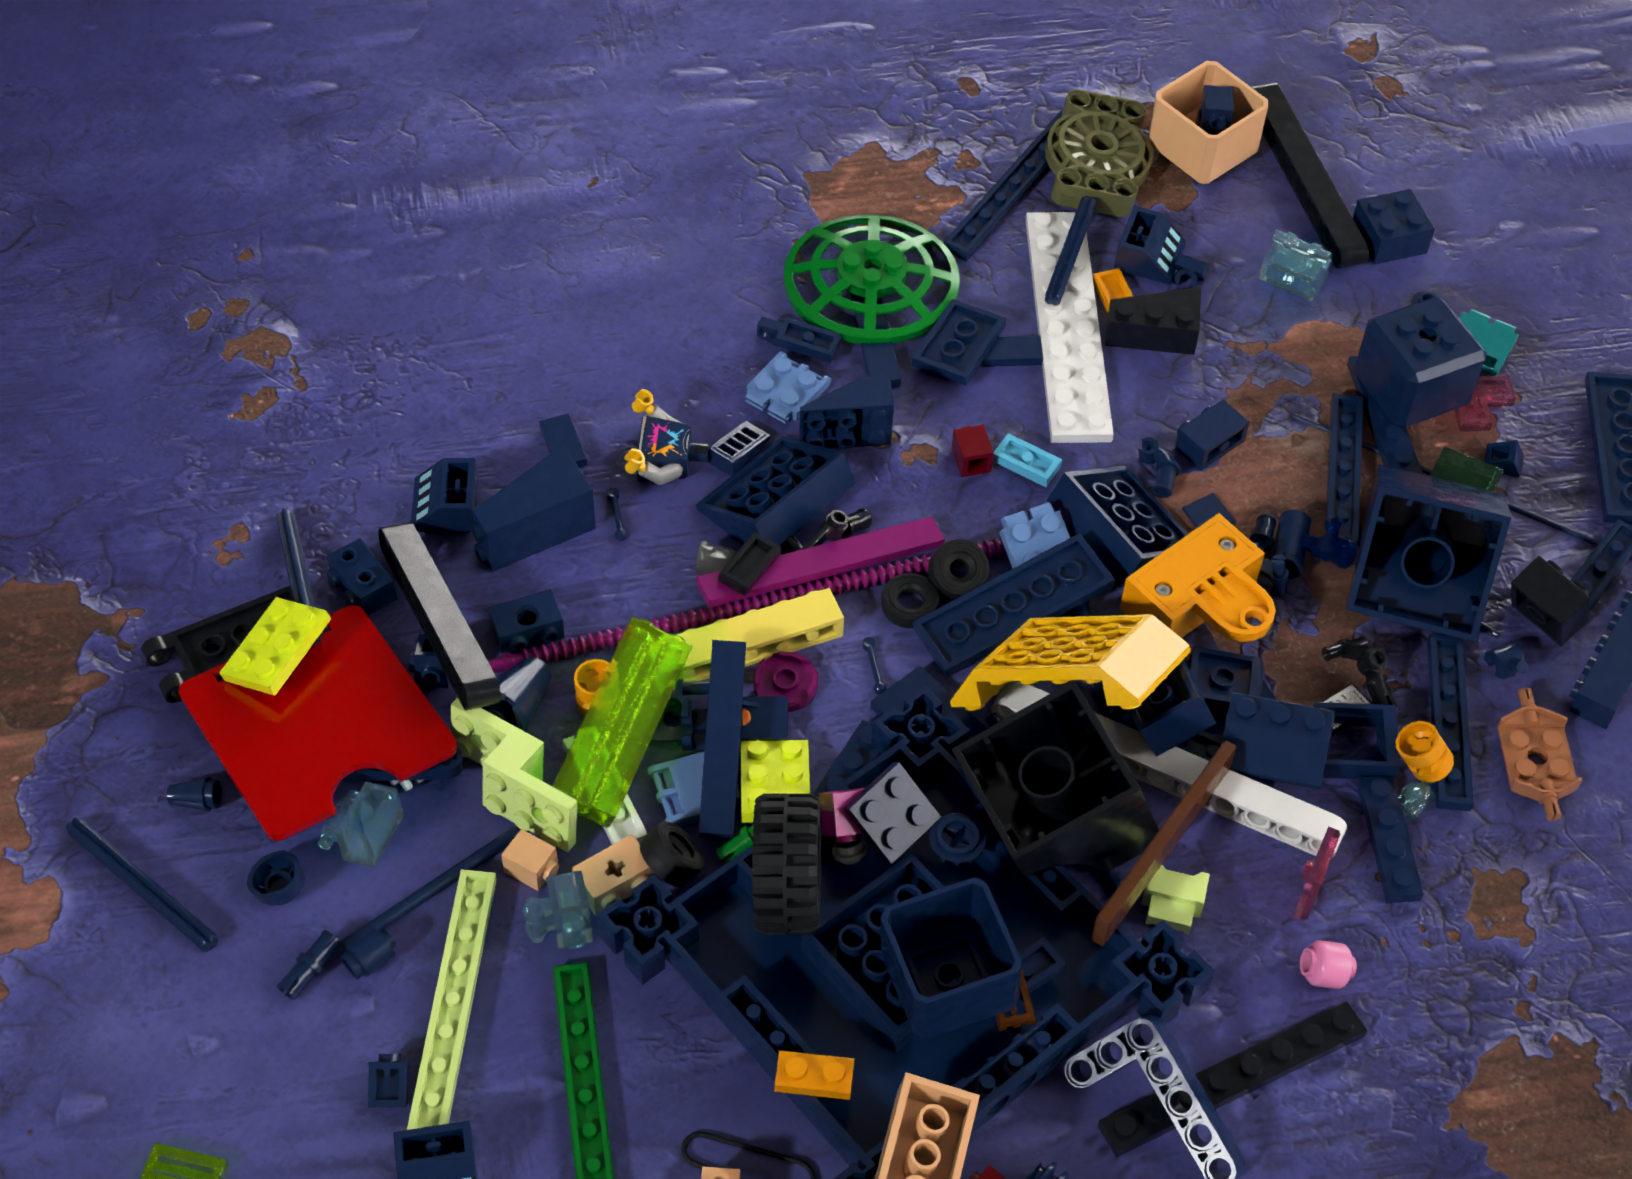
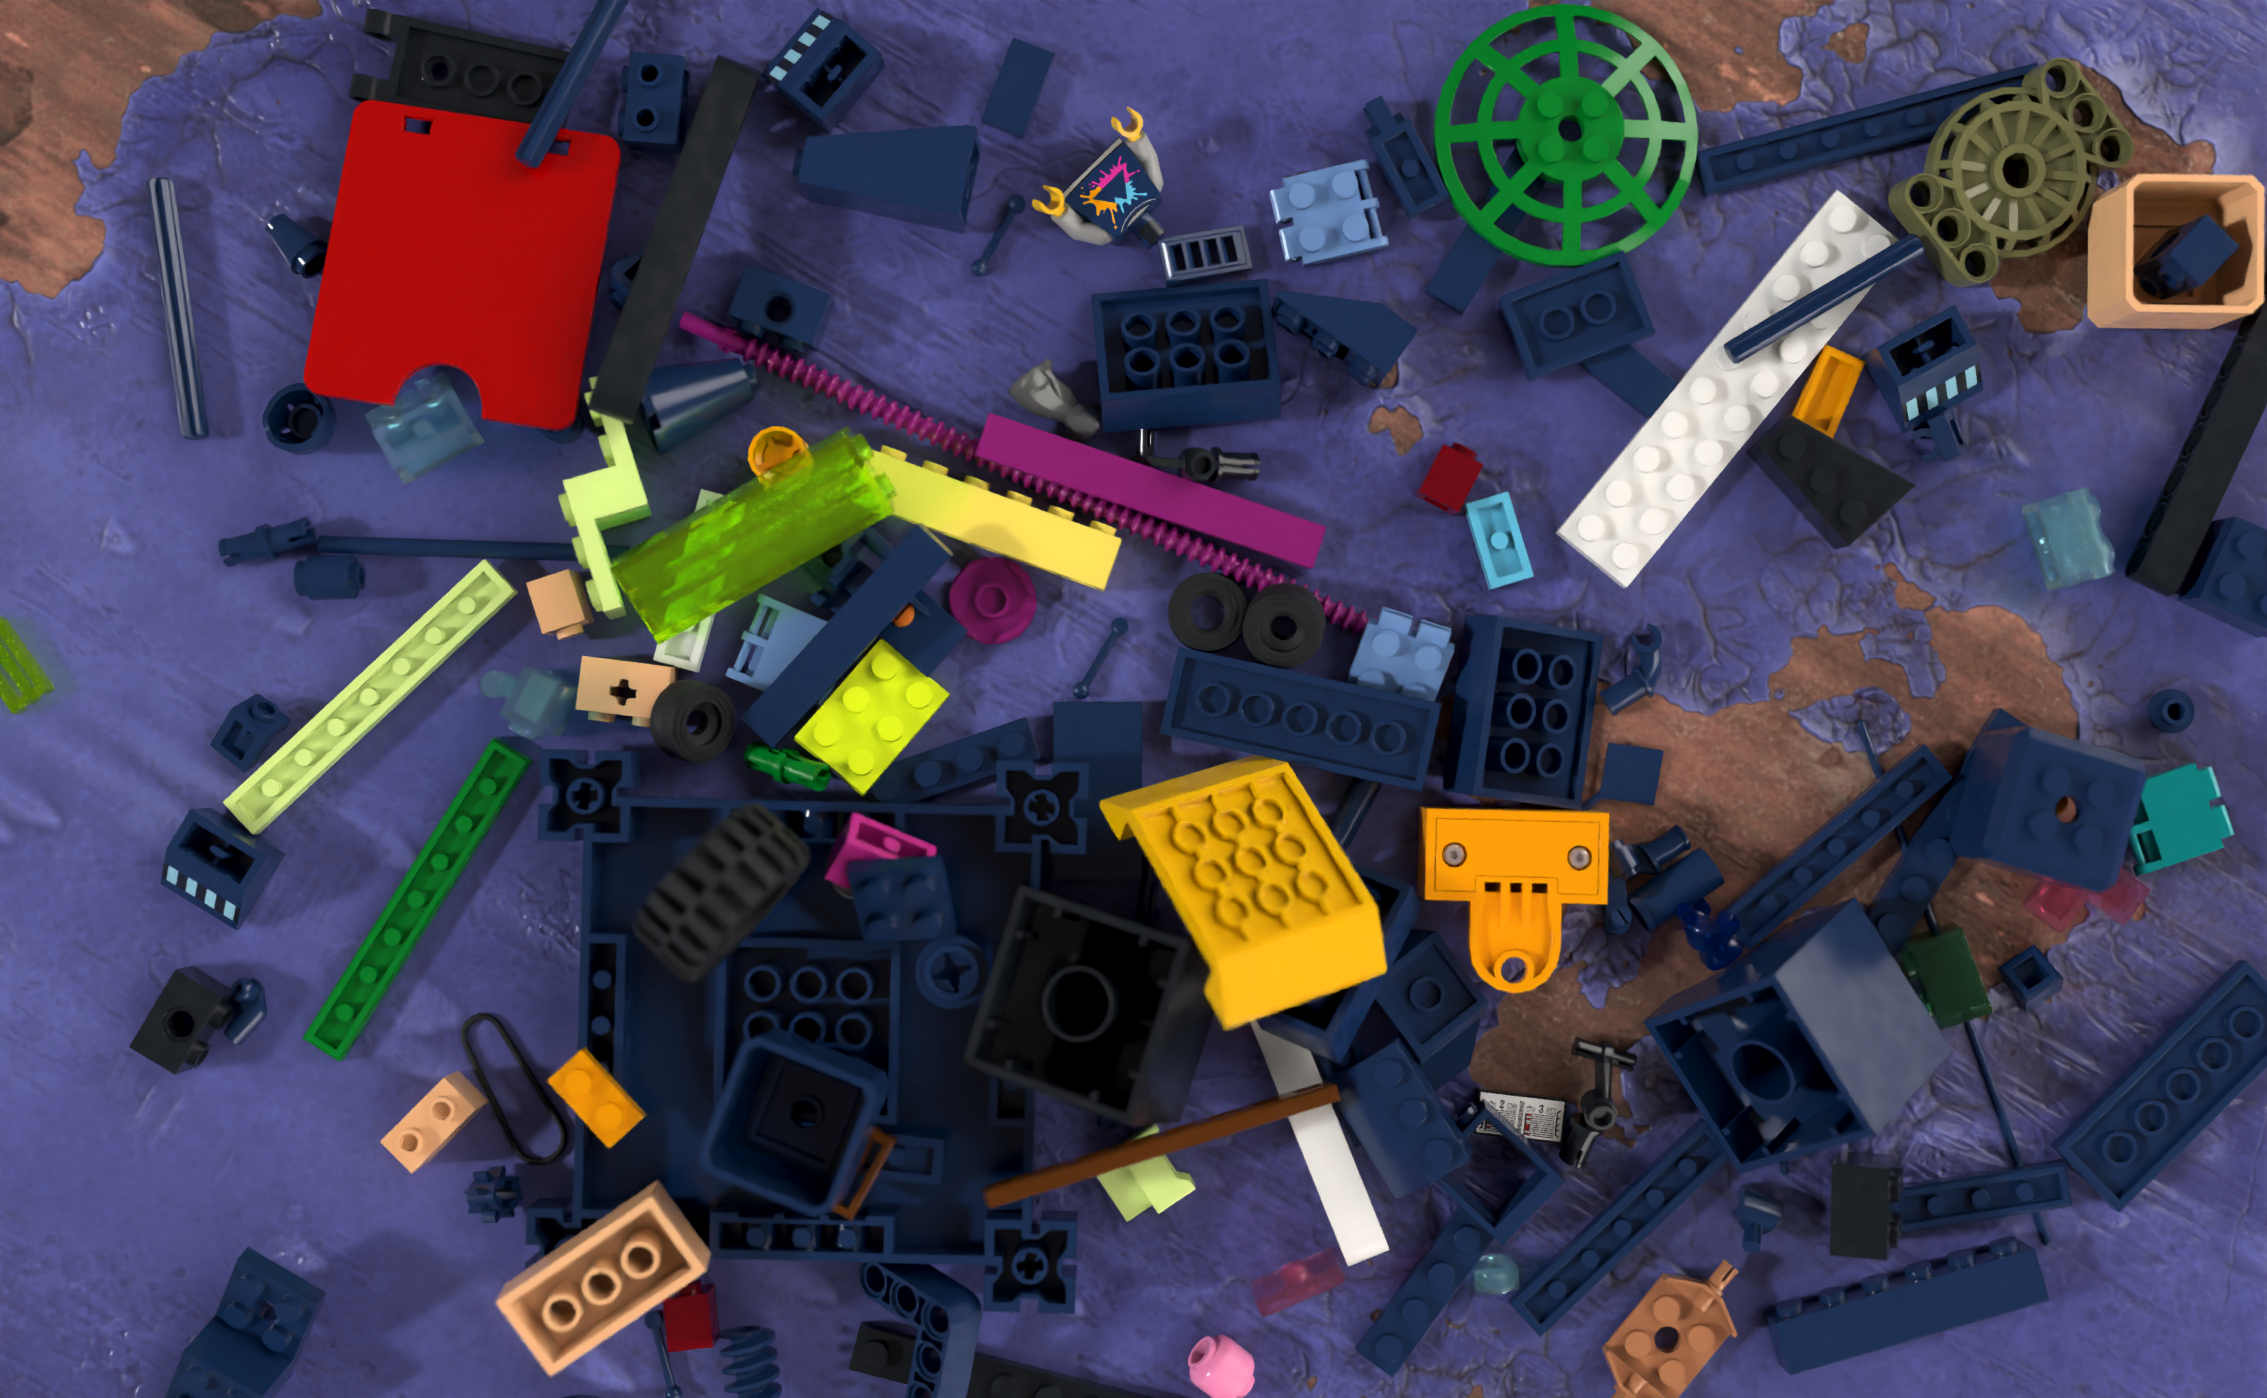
camera: 40 degrees right, 35 degrees up
neon yellow plate [219,597,331,696] -> none
black tile [718,532,781,596] -> none
dark blue brick [1175,399,1249,471] -> none
light orange wheel [1395,721,1454,783] -> none

